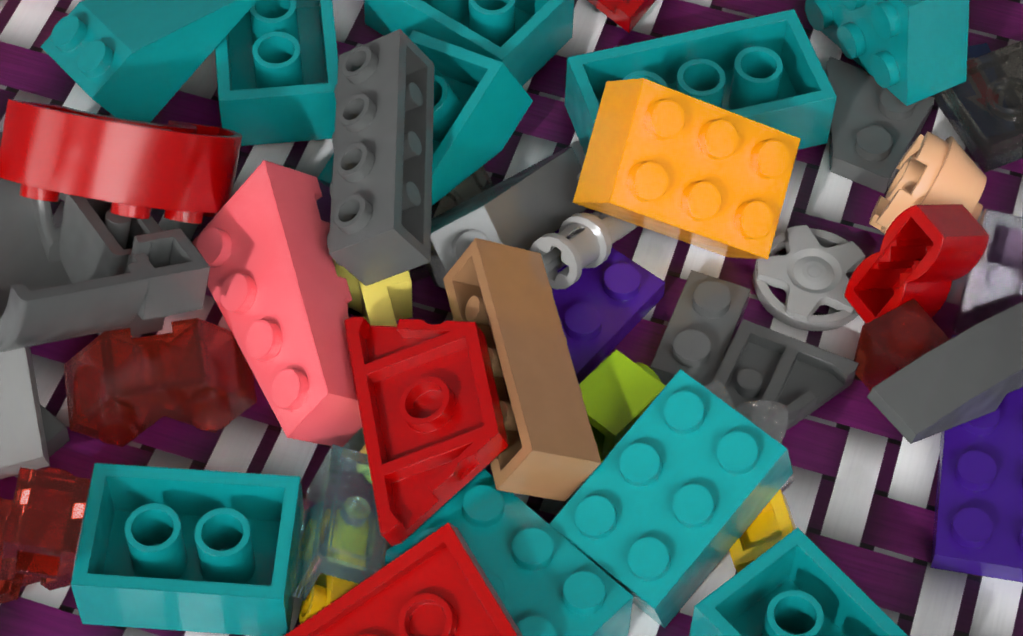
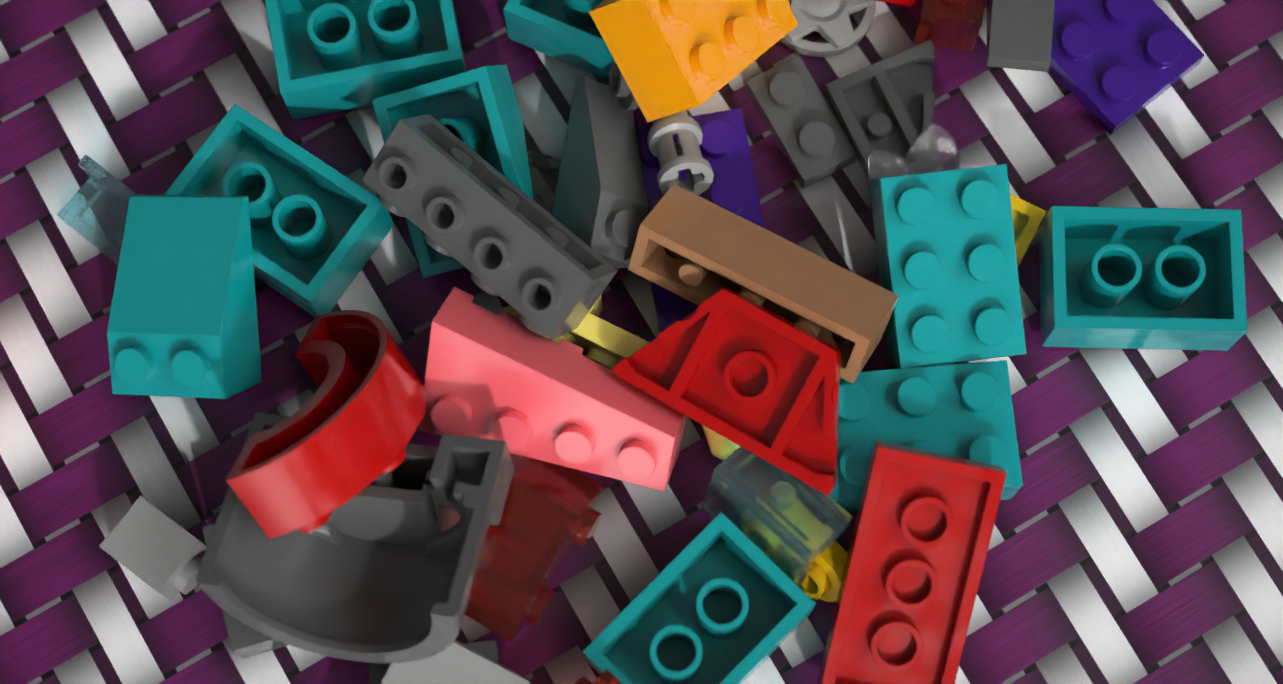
camera: 45 degrees left, 20 degrees up
lime brick [579,349,666,462] -> none

